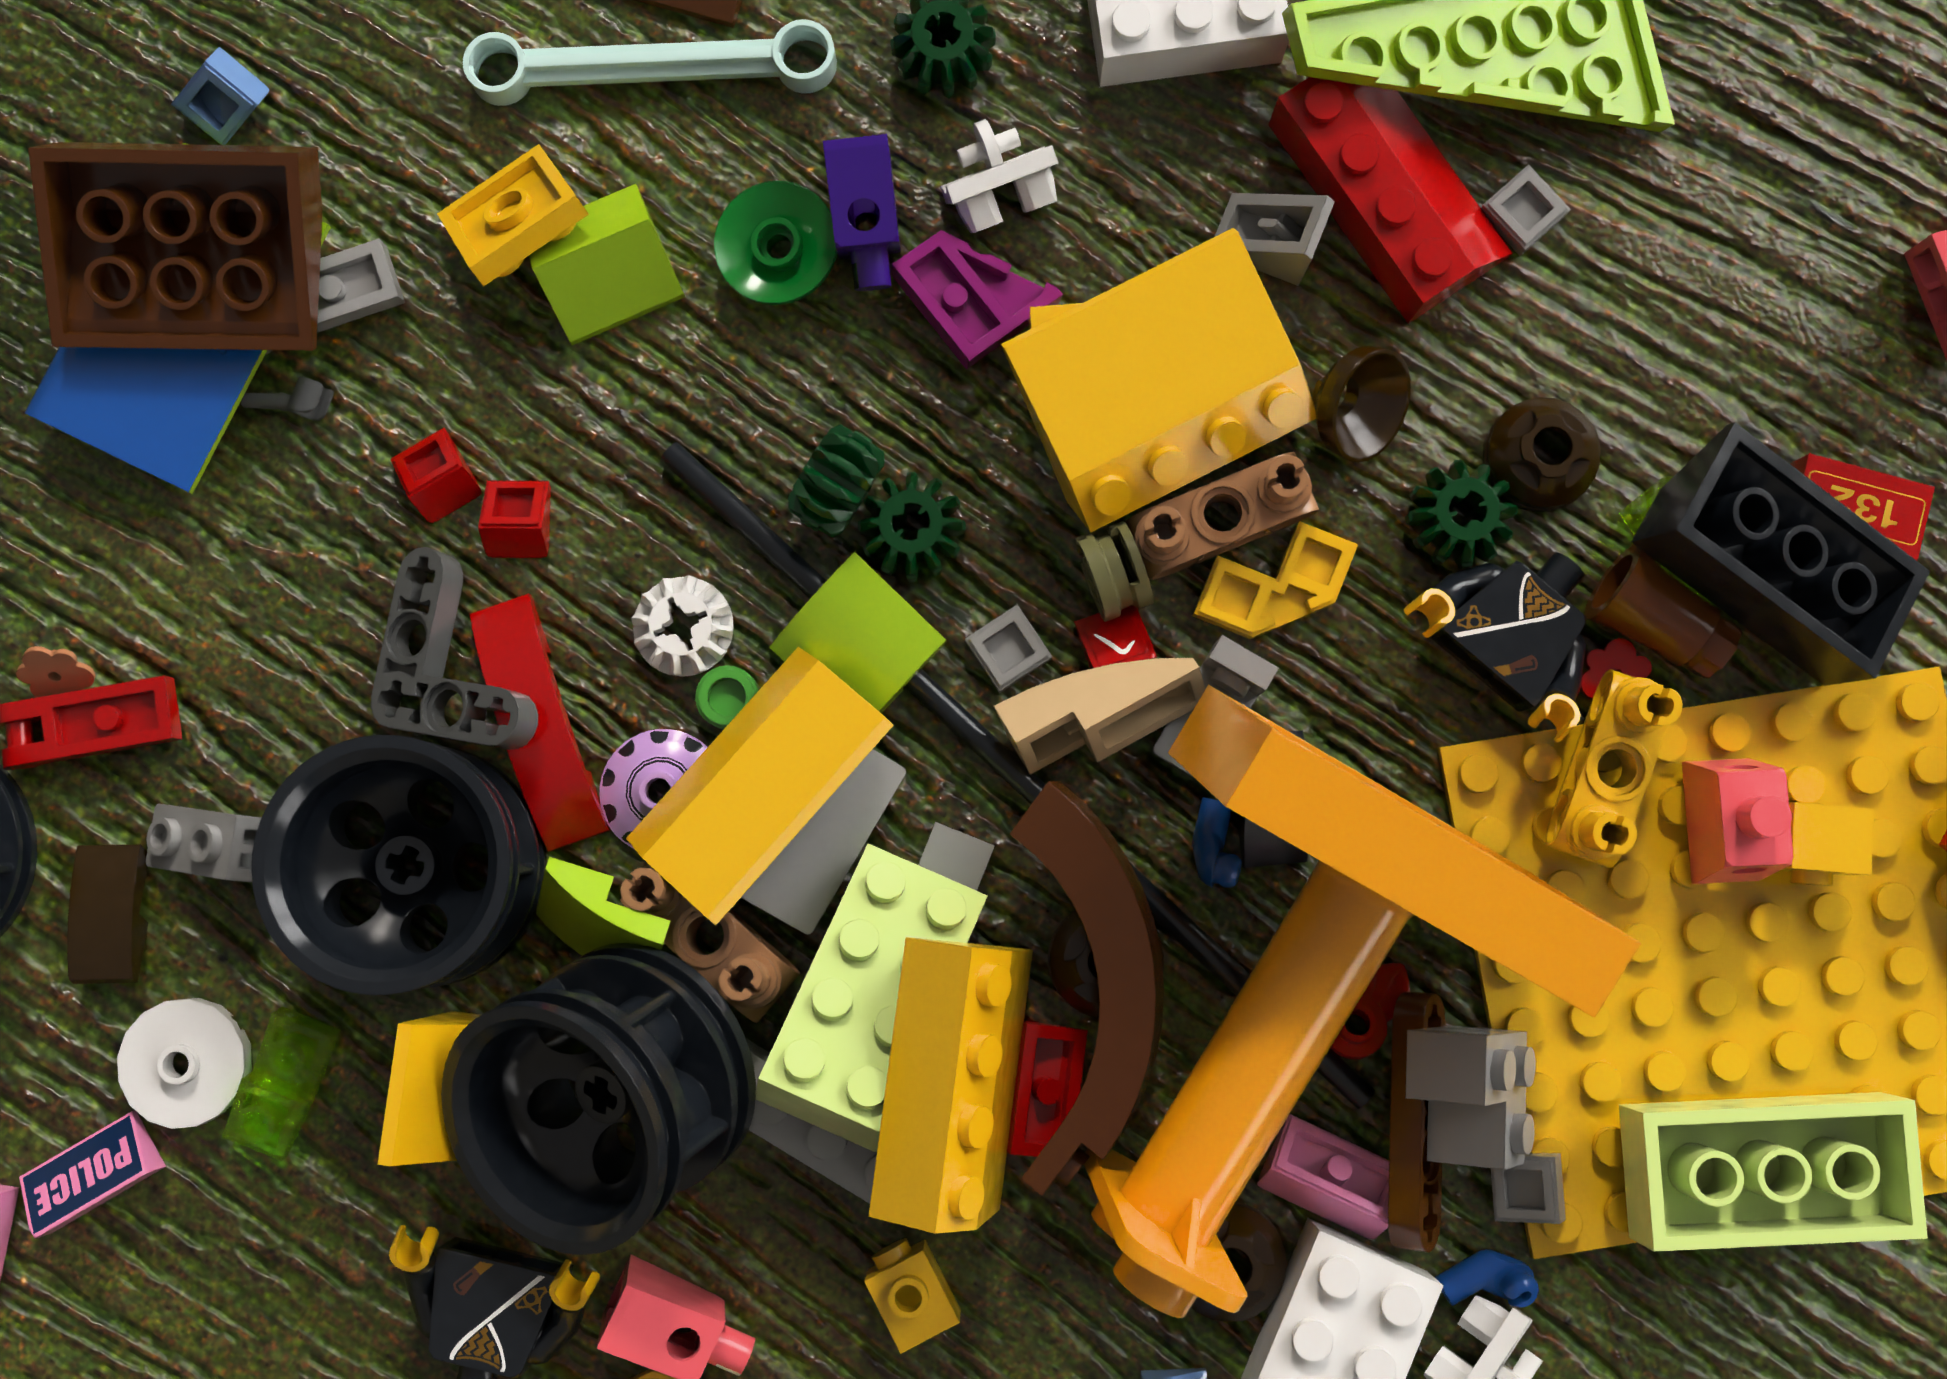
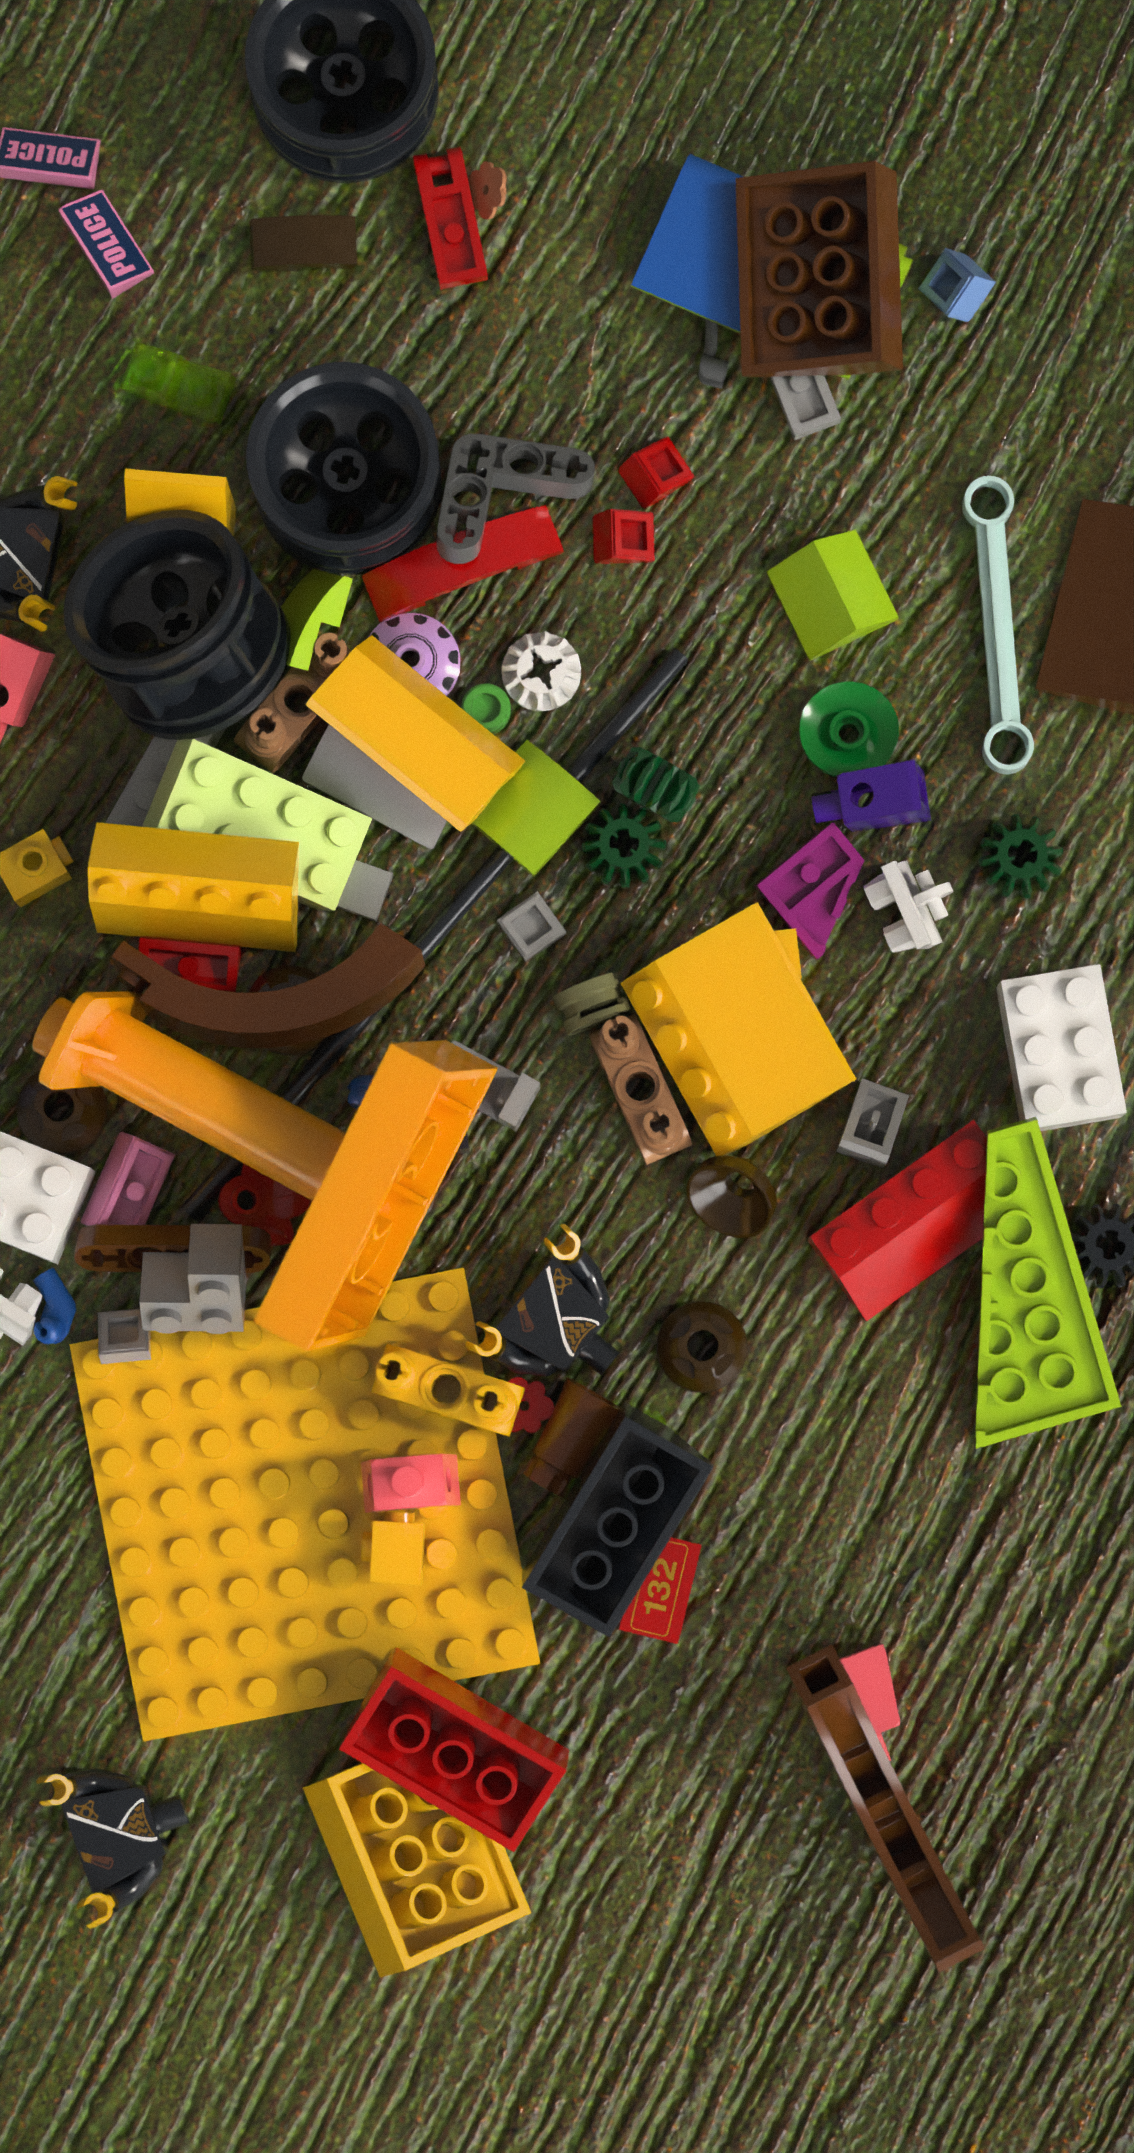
camera: 85 degrees right, 0 degrees up
white plate [117,998,252,1129] -> none
light grey bracket [146,804,262,882] -> none
yellow plate [437,144,589,287] -> none
tan slope [994,658,1206,775] -> none
red slope [1074,606,1157,669] -> none
yellow tile [1192,521,1358,640] -> none
dark green gear [1405,460,1518,569] -> none
light grey tile [1481,164,1571,256] -> none
yellowish green brick [1619,1092,1928,1252] -> none

